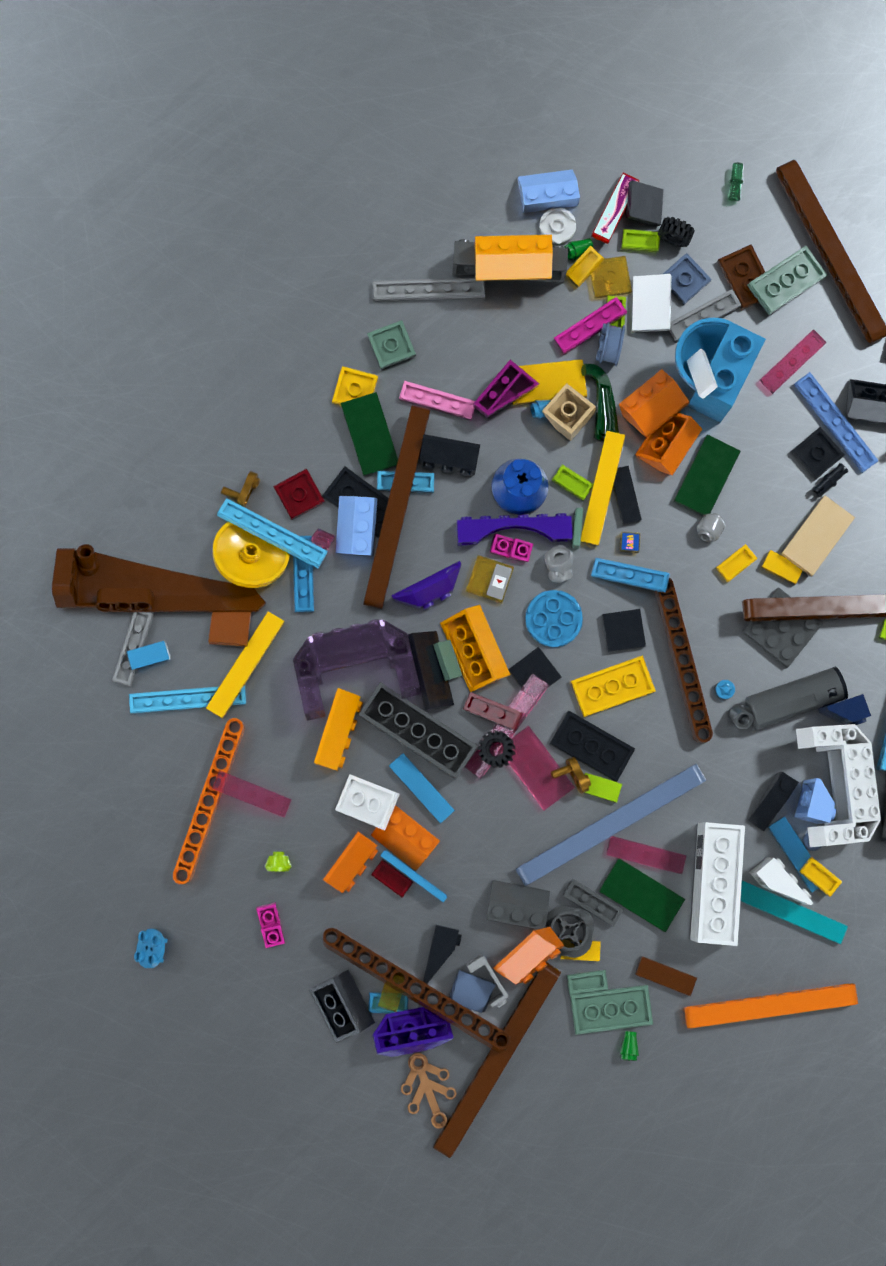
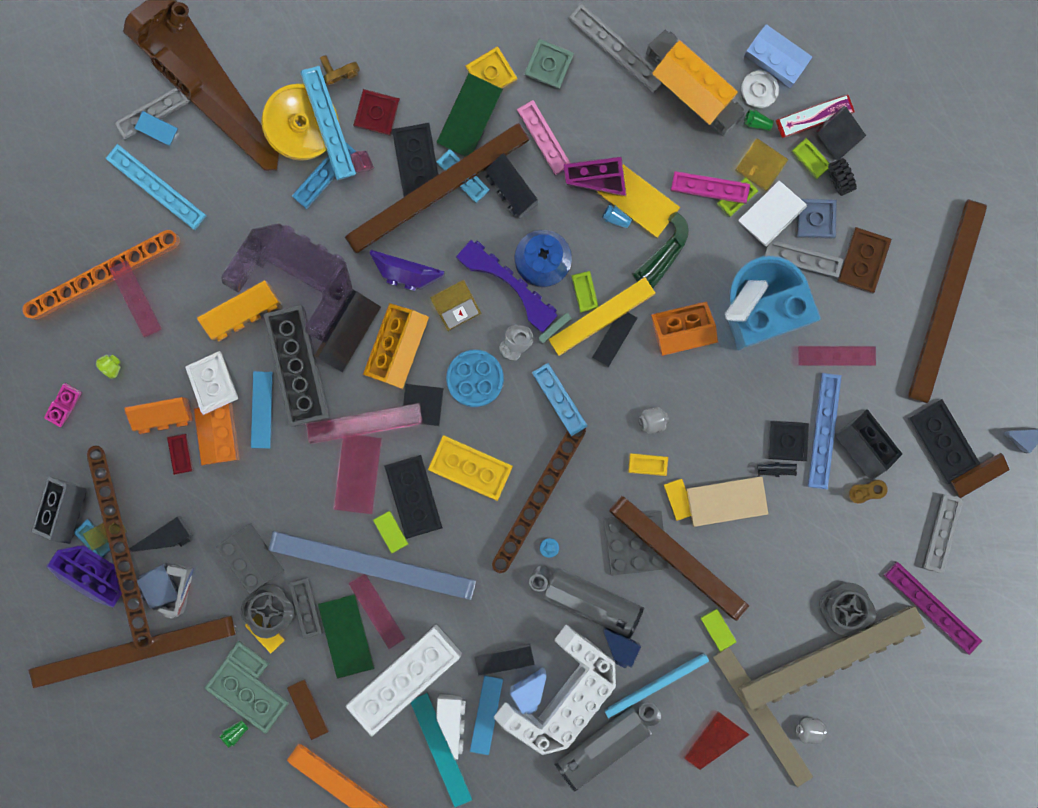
camera: 55 degrees right, 5 degrees up
yellow tile [206,612,285,719] -> none
dark orange tile [208,612,252,647] -> none
light blue slope [335,496,377,556] -> none
dark azure tile [380,850,447,902] -> none
medium nougat plant [401,1053,457,1129] -> none
sand green tile [433,640,463,681] -> none
tile [463,692,523,731] -> none
black tyre [478,731,516,768] -> none
dark pink slope [489,534,533,562] -> none
slope [493,927,564,984] -> none
tan slope [542,383,596,441] -> none
pearl gold piece [551,757,591,793] -> none
yellow tile [566,246,604,287] -> none
sand blue wheel [596,322,625,367] -> none
black tile [602,609,646,652] -> none
orange slope [619,369,690,438] -> none
tile [620,532,640,553] -> none
dark green tile [674,434,741,516] -> none
clear green axle [728,162,744,201] -> none
sand green tile [747,246,828,315] -> none
yellow tile [799,857,842,897] -> none

